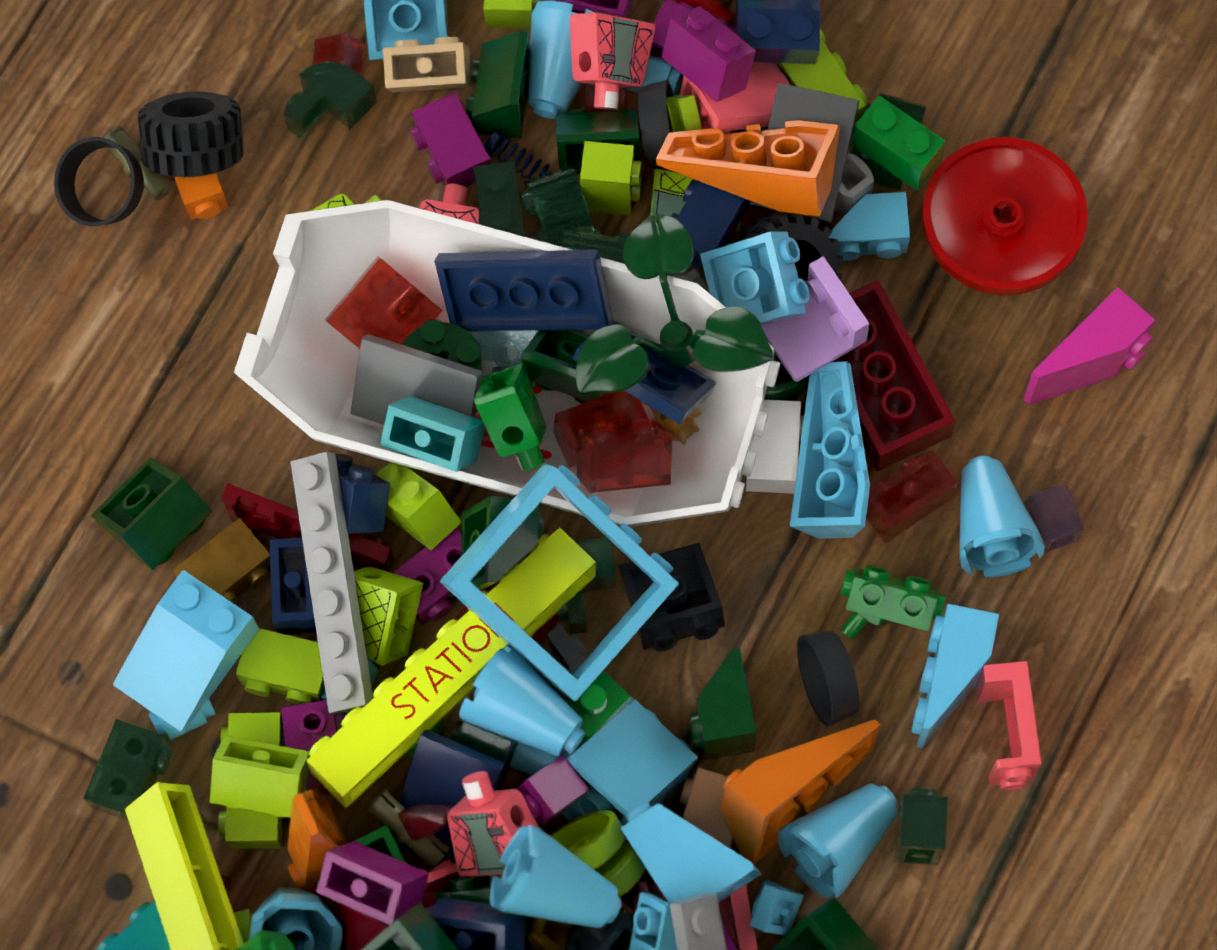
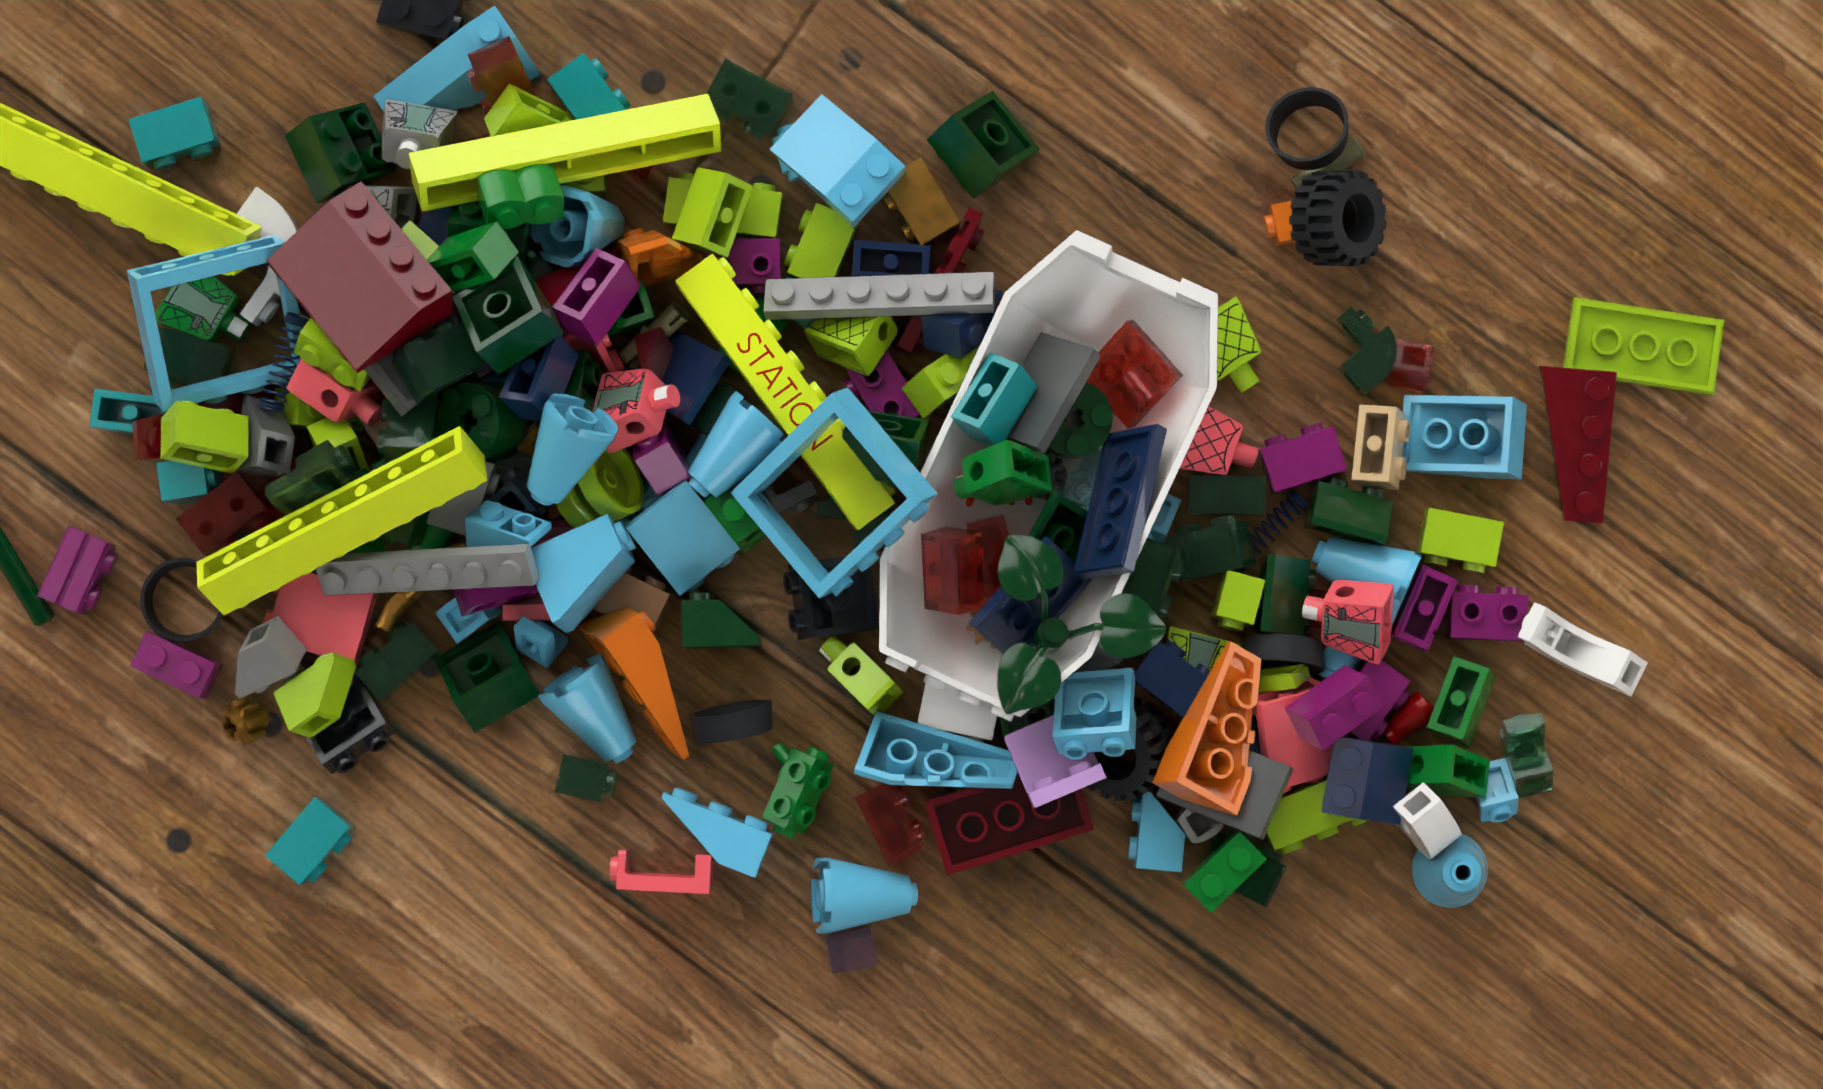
camera: 90 degrees right, 15 degrees up
red dish [922,137,1088,295] -> none
dark pink slope [1023,287,1155,405] -> none
none -> lime torso [819,635,904,716]

